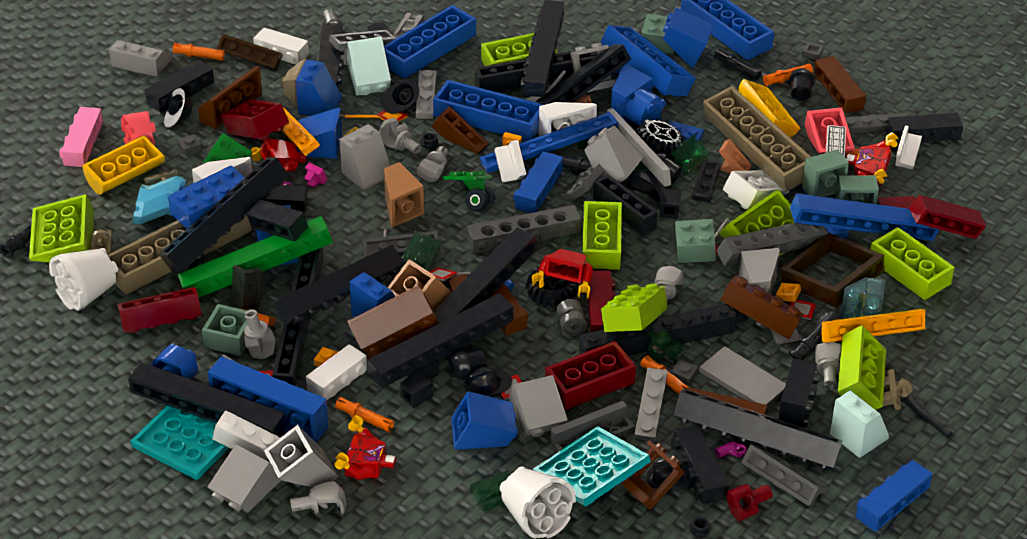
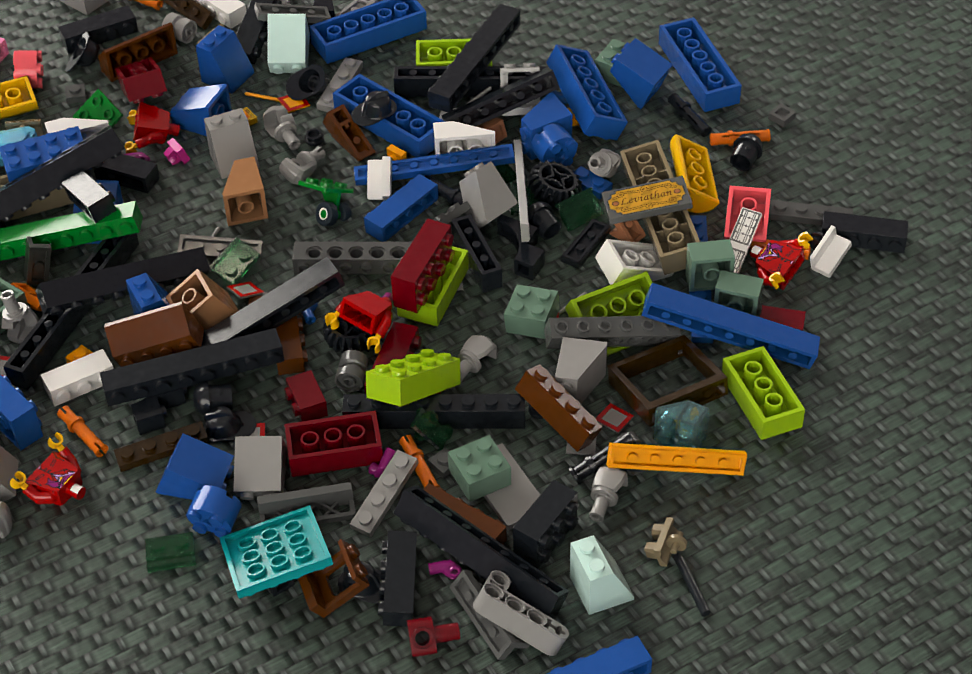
camera: 20 degrees right, 5 degrees up
light orange tile [281,107,320,156] -> none
white cone [500,467,576,539] -> none
black plate [689,517,711,537] -> none
light orange plate [776,283,801,302] -> none
reddish brown brick [814,56,866,114] -> none
lime brick [838,325,886,410] -> none
dark red brick [909,195,986,239] -> none
none -> dark brown plate [114,421,209,472]
none -> light grey wheel [162,12,197,44]
none -> blue brick [186,485,242,538]
none -> dark red brick [284,370,328,422]
none -> black piece [351,91,397,126]
none -> magenta arm [368,447,396,478]
none -> dark red brick [391,218,455,313]
none -> sand green brick [448,435,511,502]
none -> light grey beam [473,570,569,656]
none -> light grey piece [588,148,621,178]
none -> tile [601,176,693,225]

